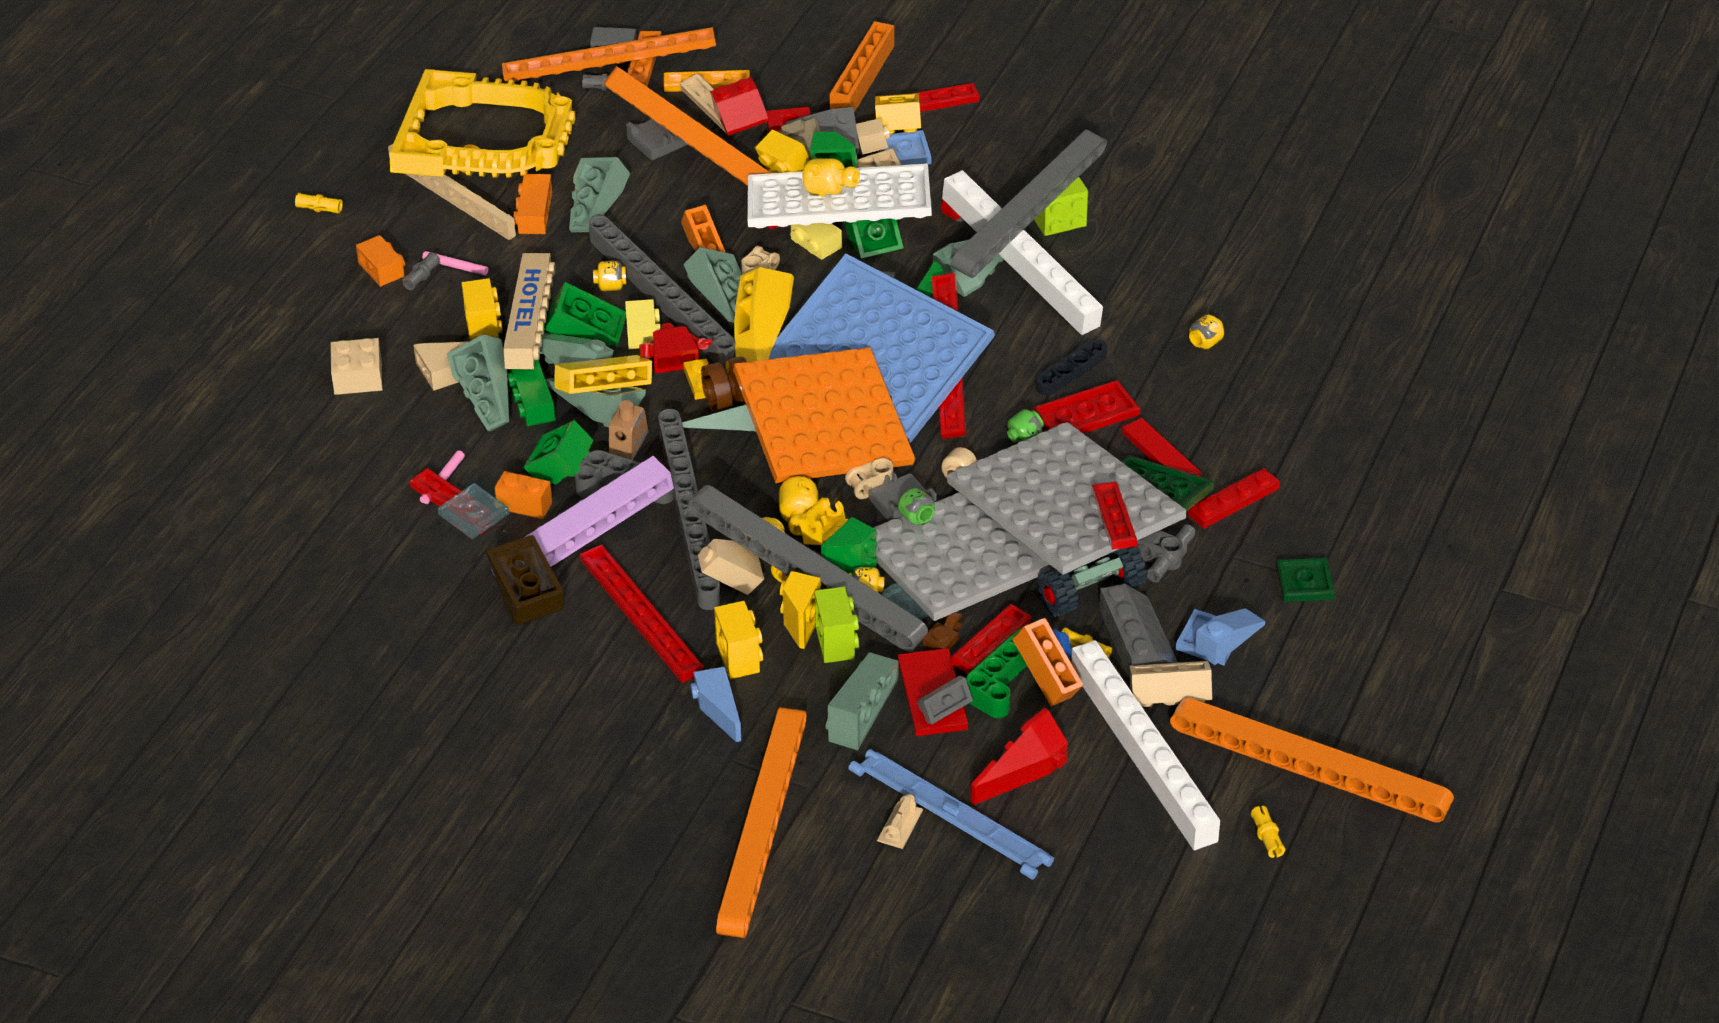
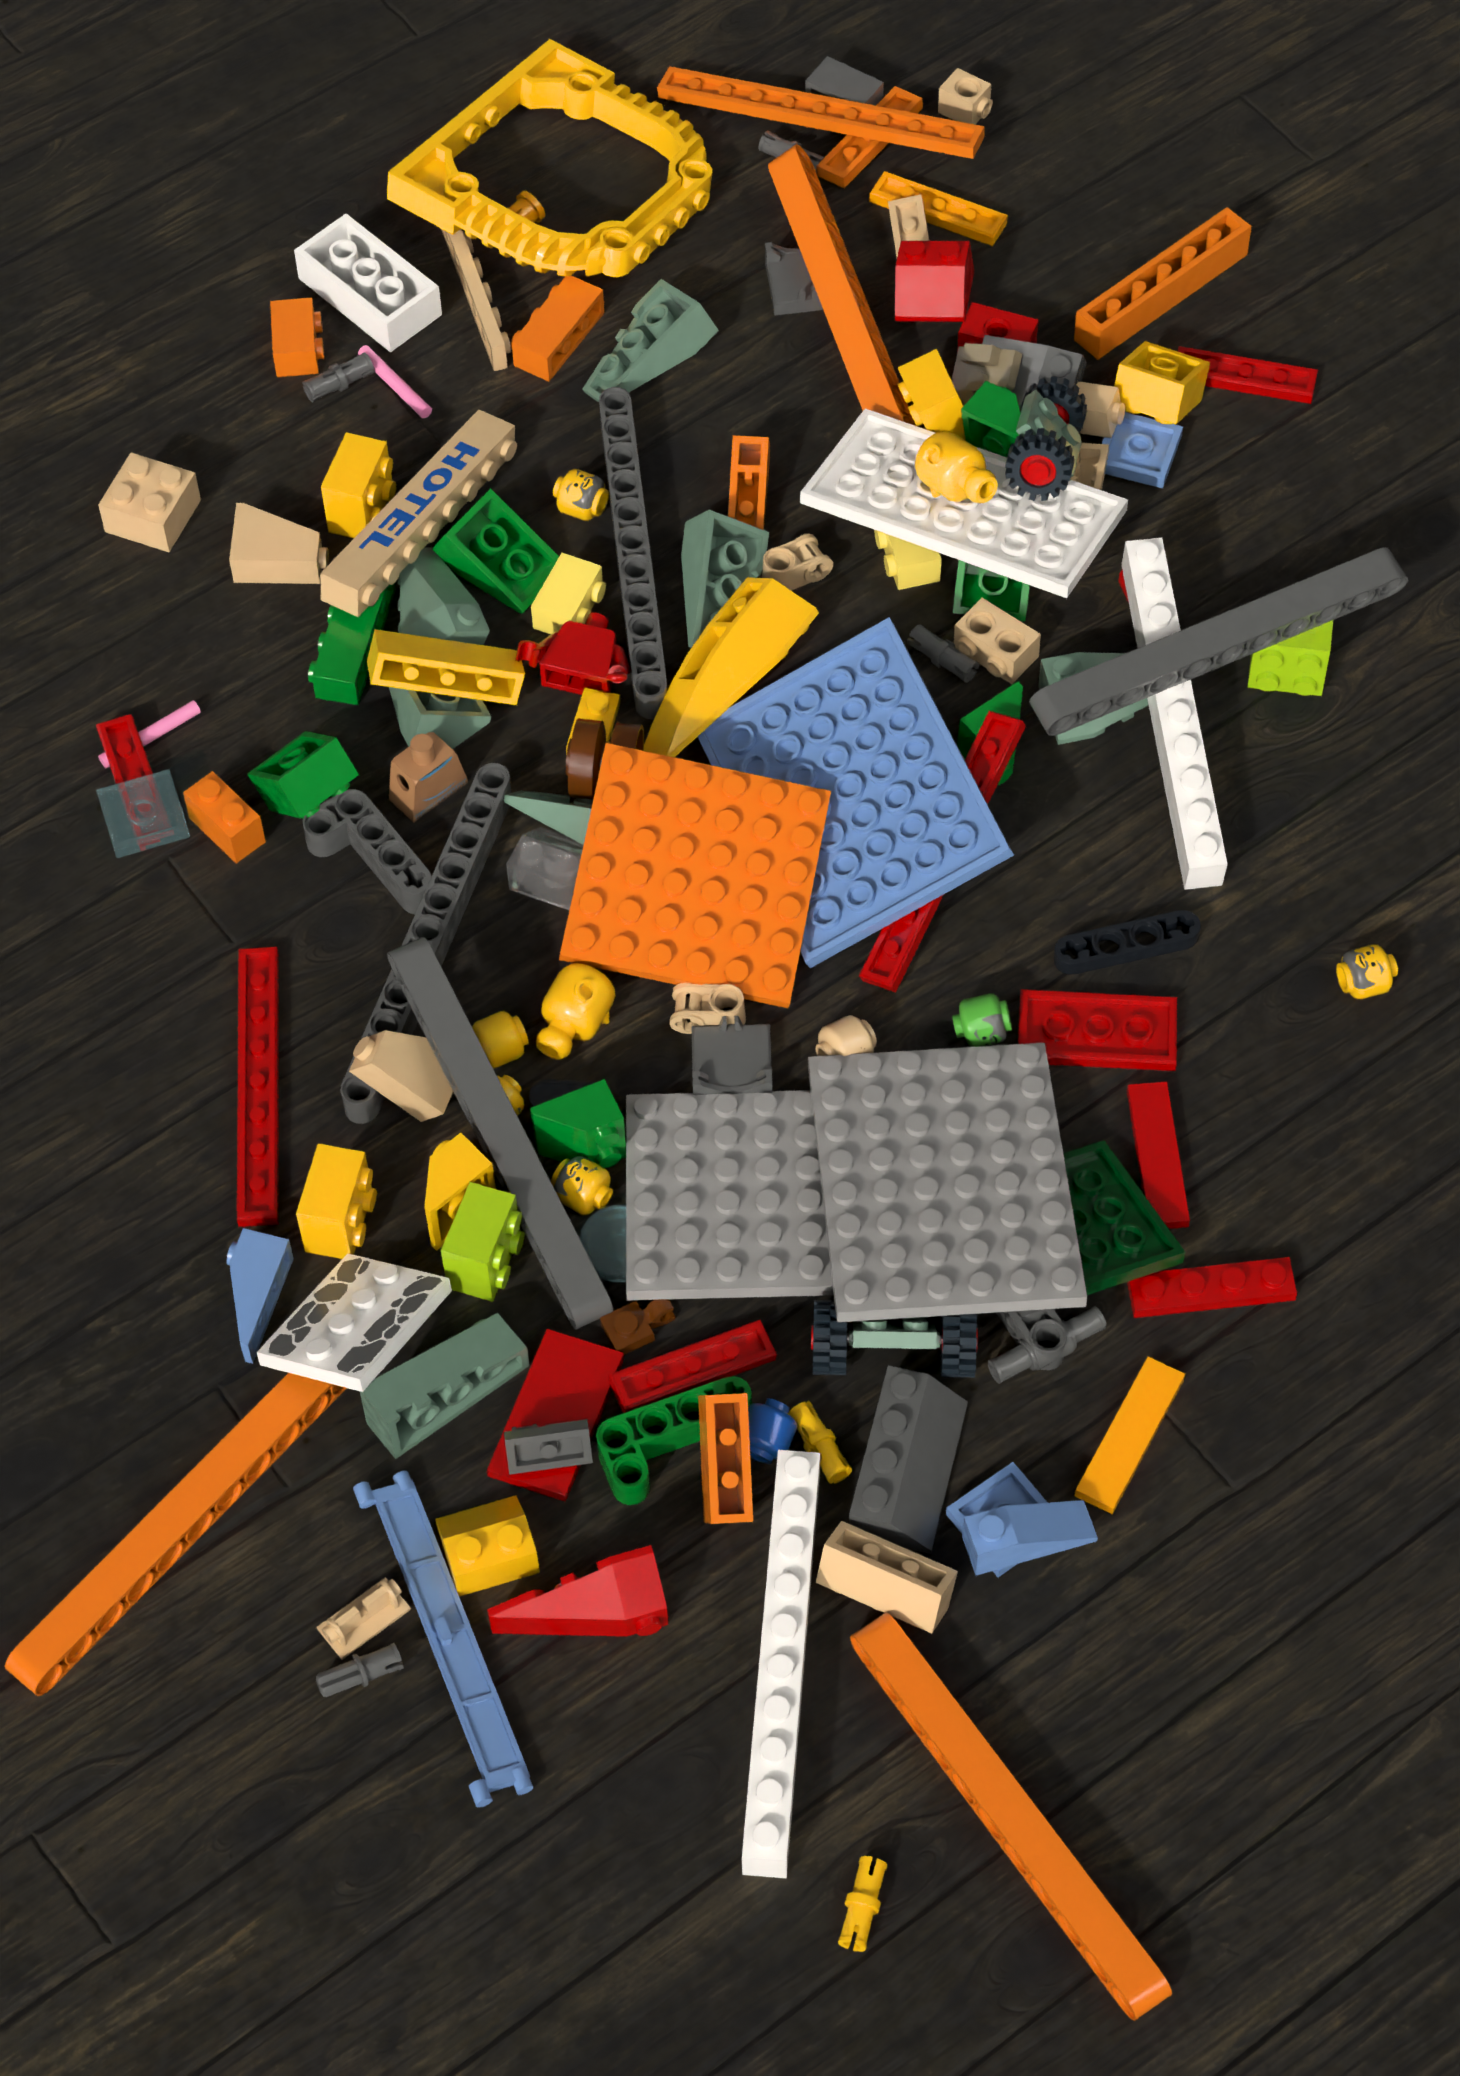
camera: 30 degrees right, 15 degrees up
yellow pin [295,193,343,214] -> none
sand green wedge [447,334,509,432] -> none
dark brown slope [486,535,564,625] -> none
lavender brick [492,456,674,574] -> none
yellow hinge [799,498,848,545] -> none
bright green head [898,488,935,525] -> none
red tile [1092,481,1137,550] -> none
dark green tile [1276,558,1335,602] -> none
none -> white plate [257,1253,452,1392]
none -> white brick [294,214,442,352]
none -> dark grey axle [316,1643,404,1697]
none -> yellow slope [435,1495,540,1597]
none -> clear slope [506,827,583,910]
none -> tan brick [938,68,993,125]
none -> tan brick [954,598,1041,684]
none -> plate [1005,376,1087,501]
none -> light orange tile [1075,1357,1185,1514]

